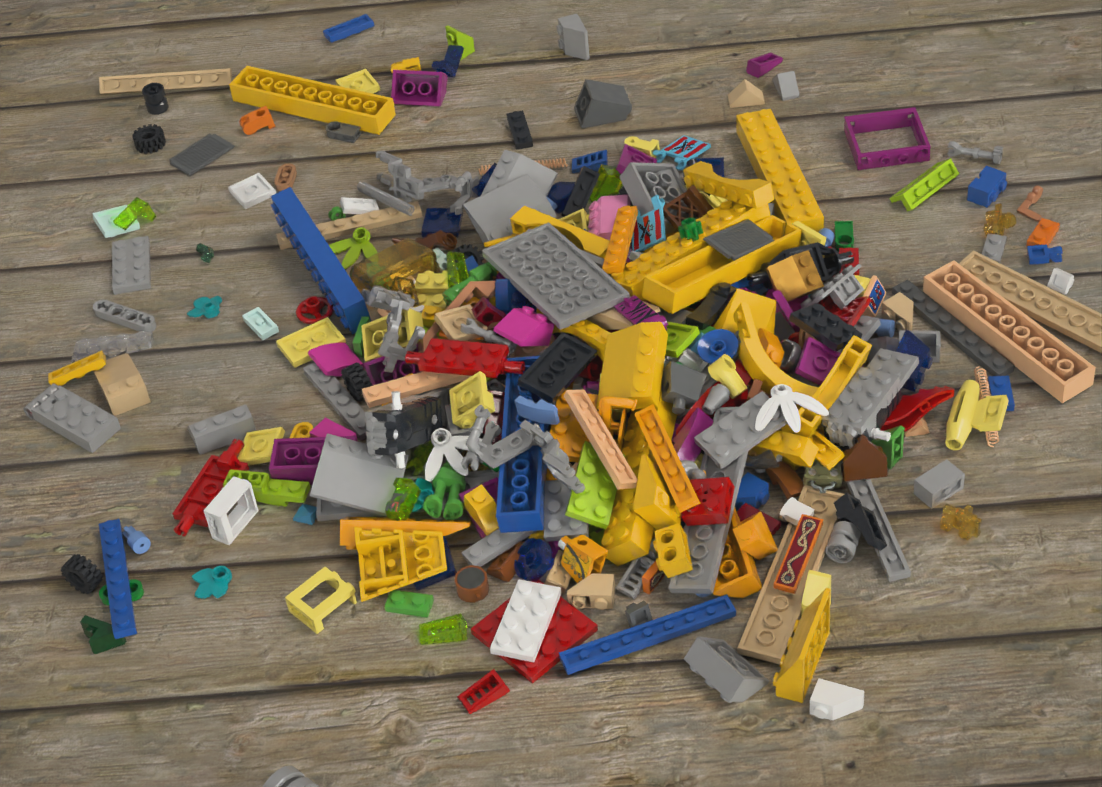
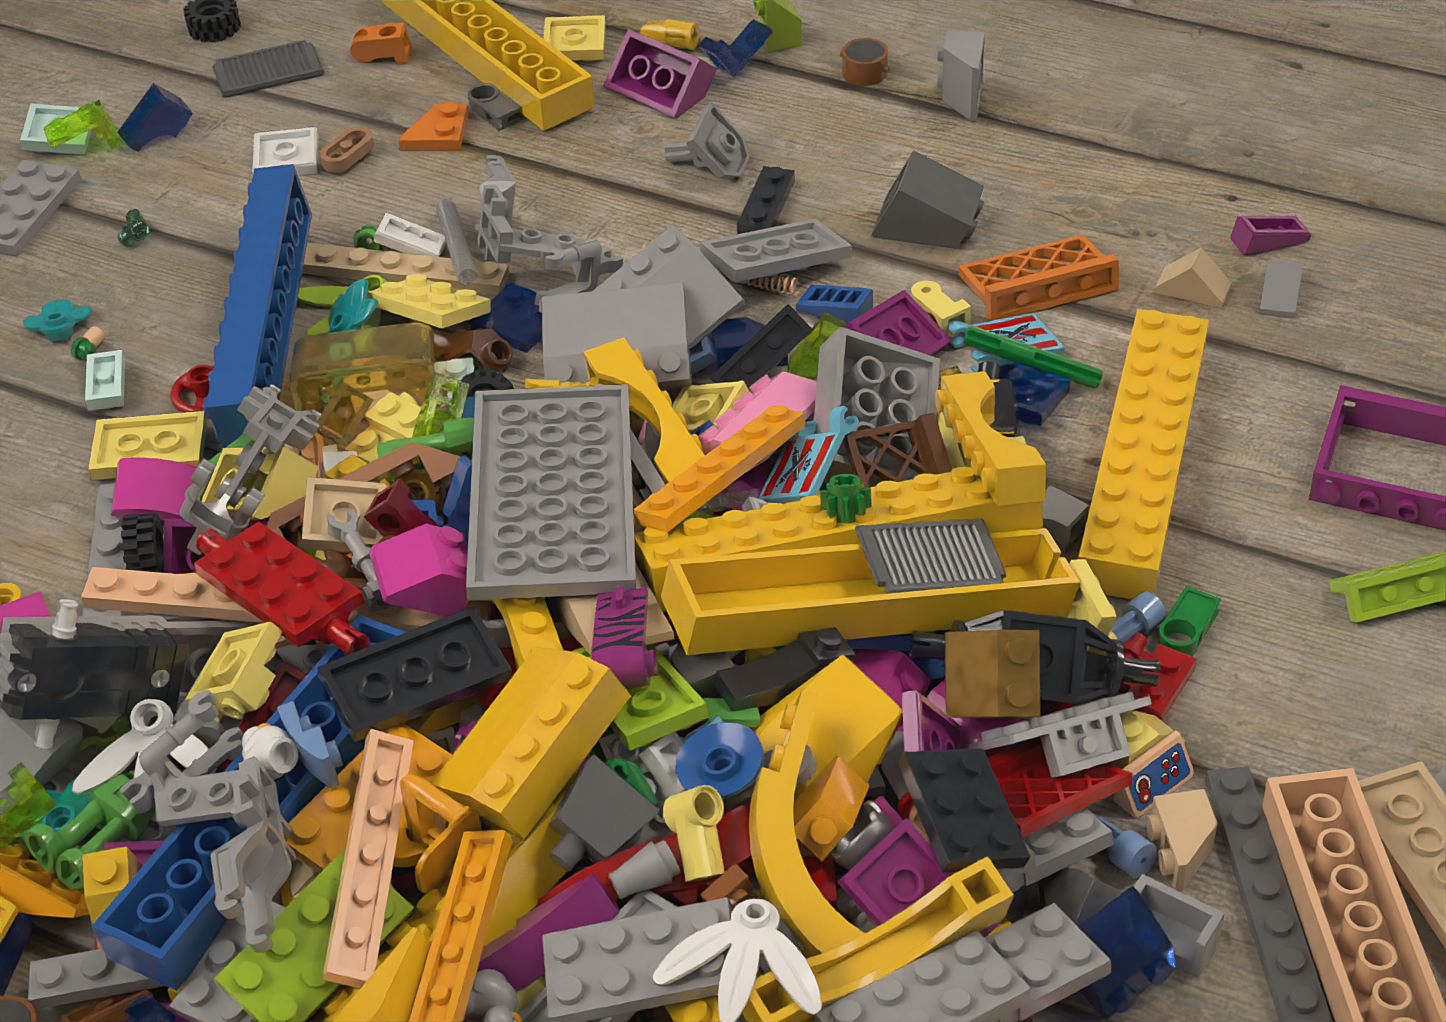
camera: 25 degrees right, 0 degrees up
none -> green arm [71,326,105,361]
none -> clear blue arch [117,83,193,152]
none -> white animal [242,723,298,780]
none -> teal plate [330,279,378,343]
none -> light yellow plate [367,274,491,328]
none -> orange wing [399,102,469,151]
none -> light grey piece [665,102,750,180]
none -> light grey plate [700,219,852,283]
none -> dark orange piece [840,38,890,86]
none -> orange fence [958,234,1119,321]
none -> green axle [964,326,1103,388]

